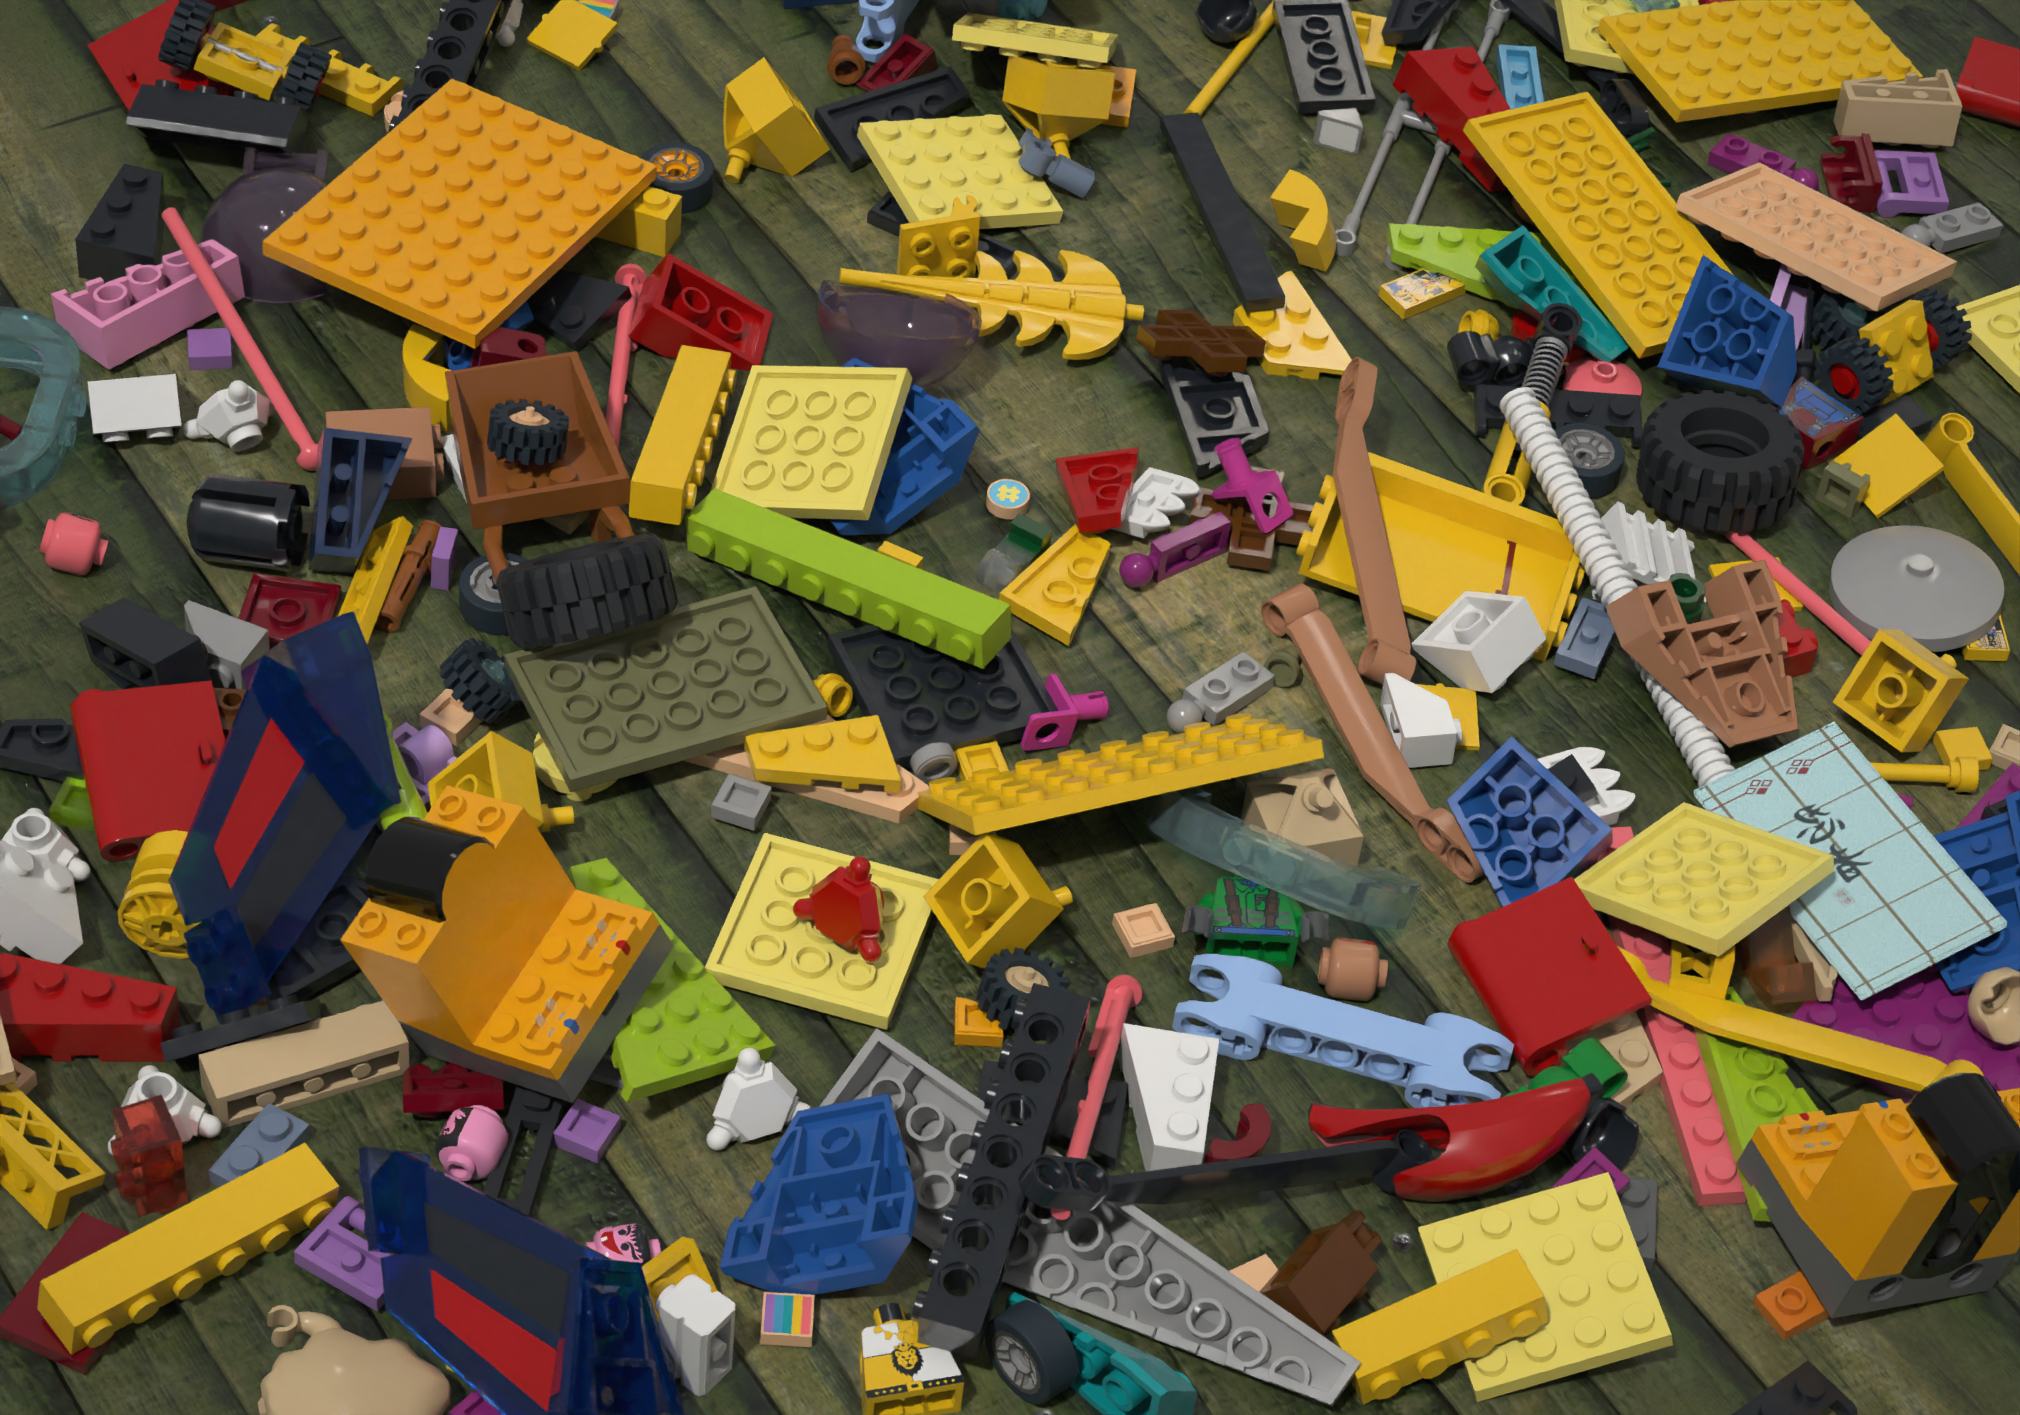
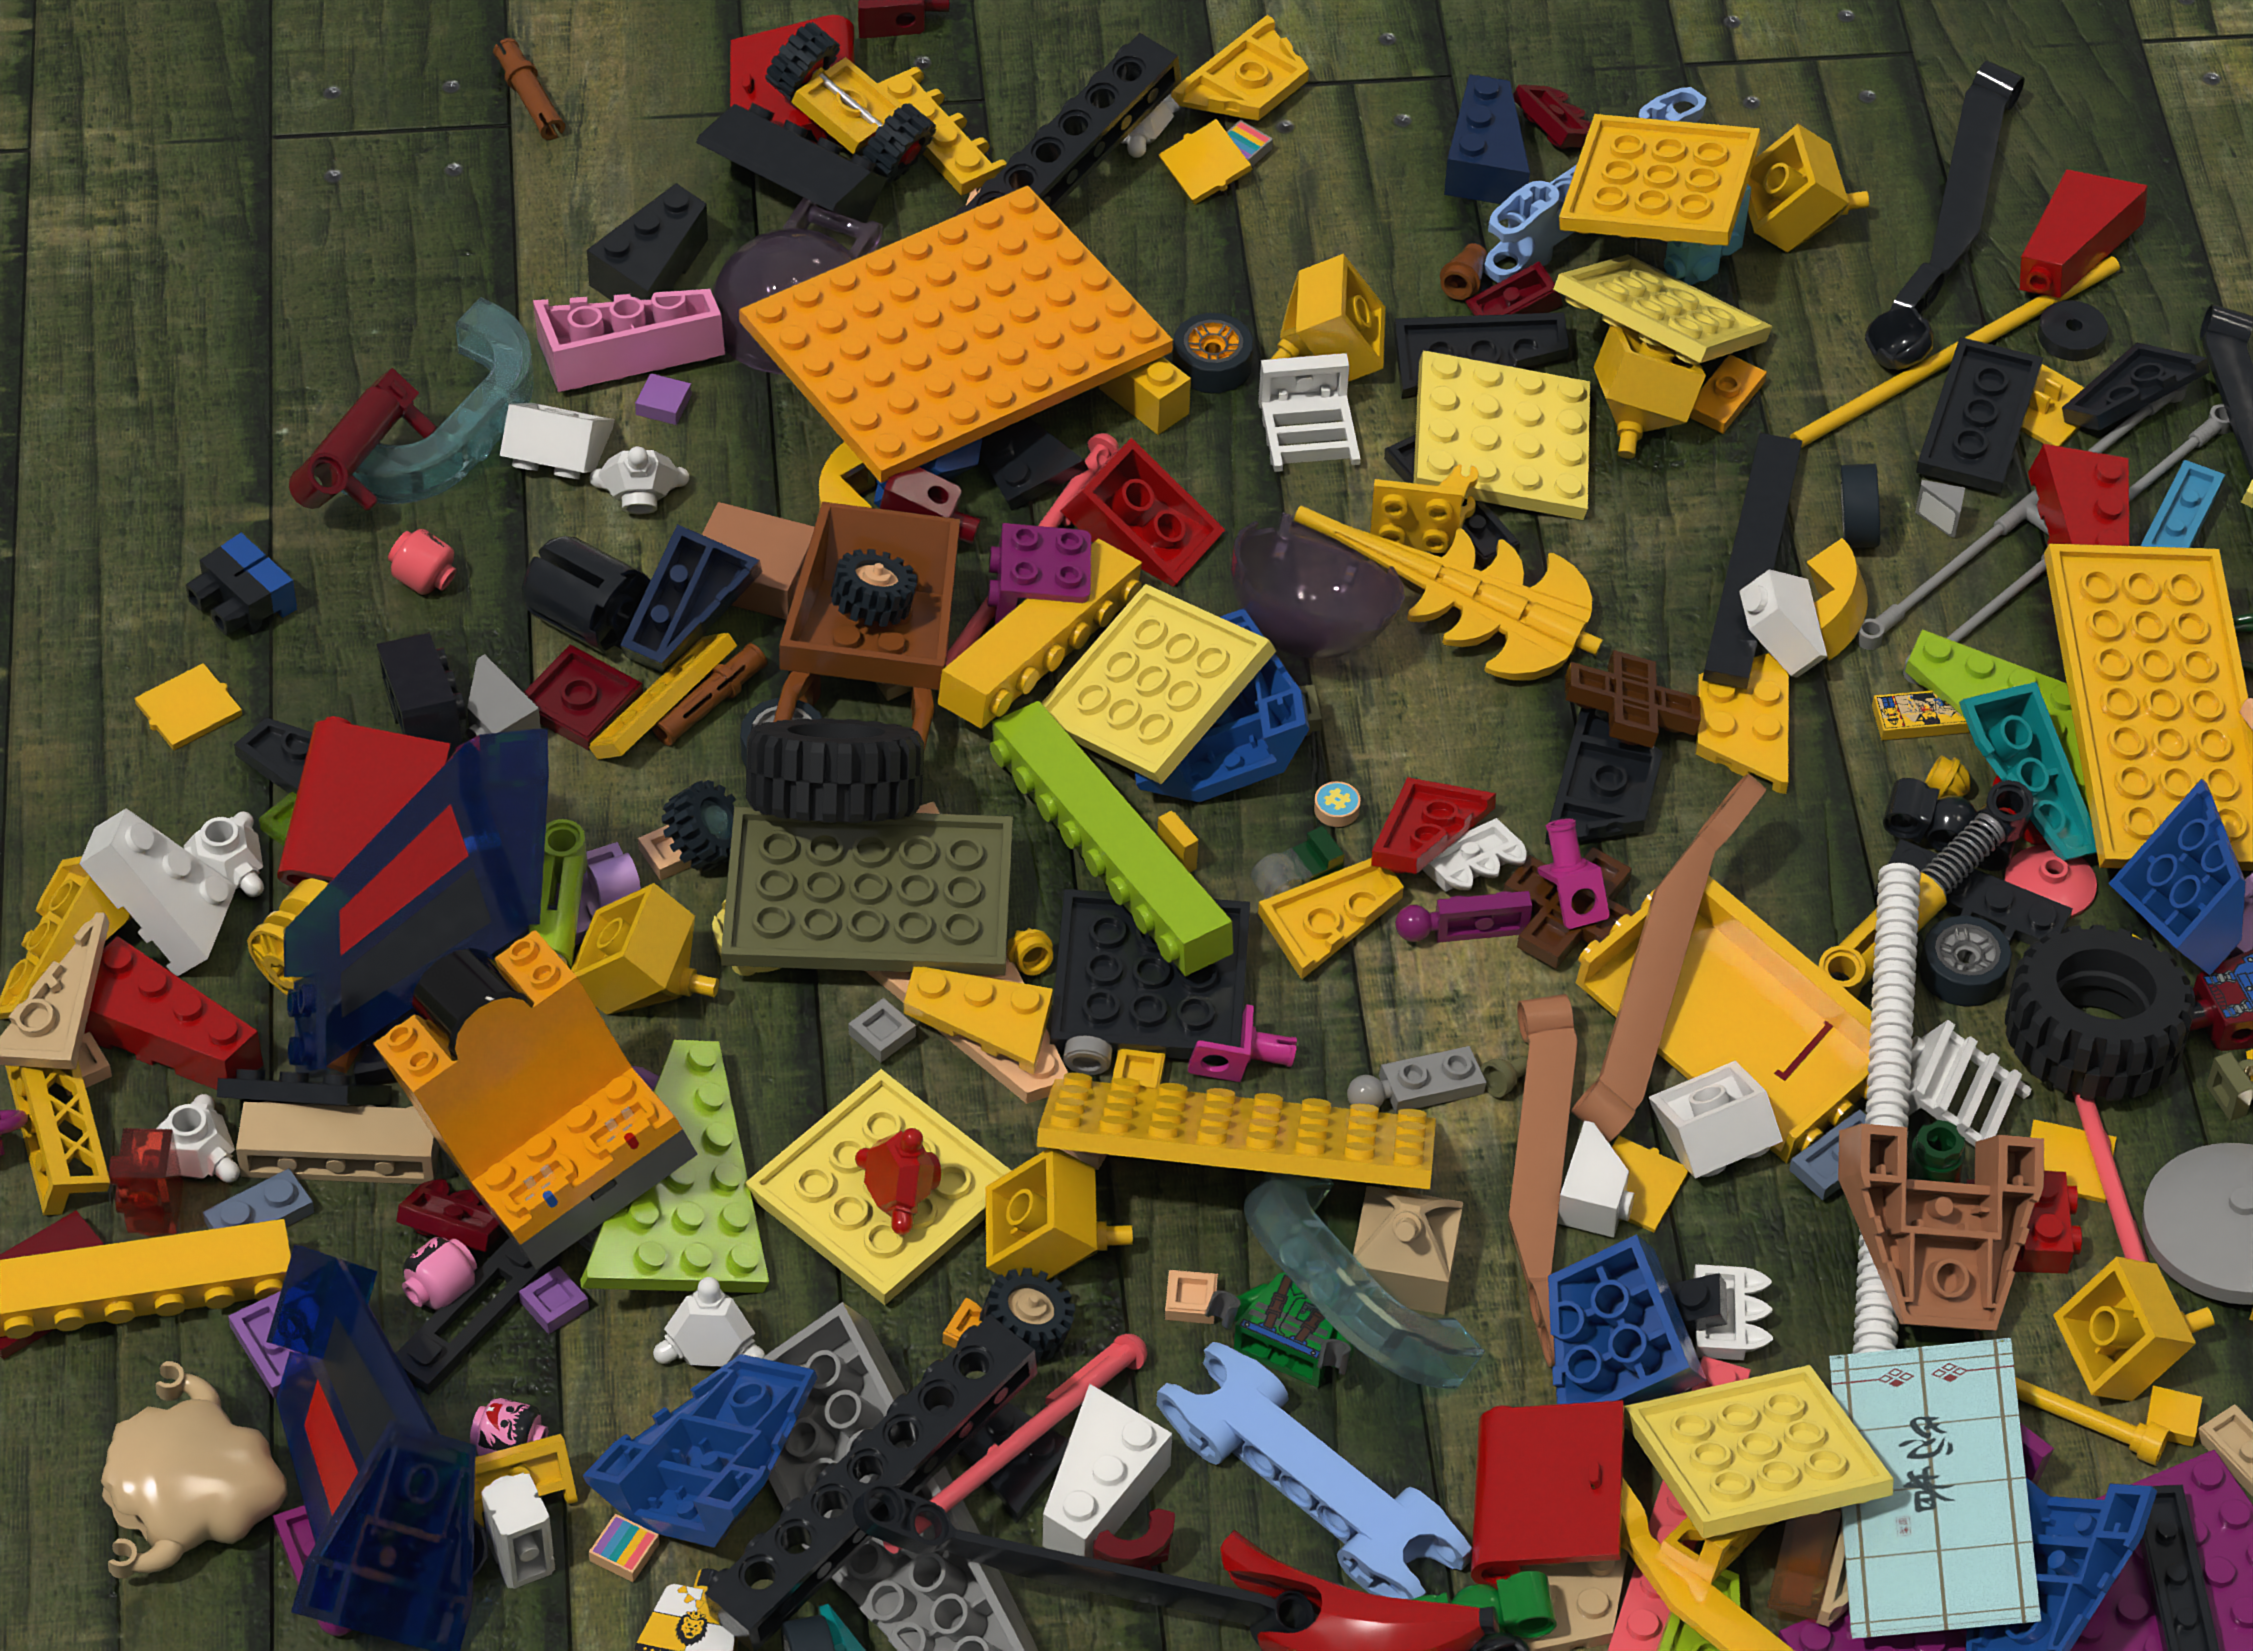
camera: 30 degrees right, 5 degrees up
coral bar [161,207,319,471] -> none
medium lavender tile [431,526,458,591] -> none
sand blue bar [1018,128,1095,198] -> none
nougat head [1318,937,1388,1002] -> none
none -> magenta bracket [987,523,1091,625]
none -> white plate [1258,353,1361,472]
none -> white slope [1739,569,1827,678]
none -> black wheel [1841,464,1880,548]

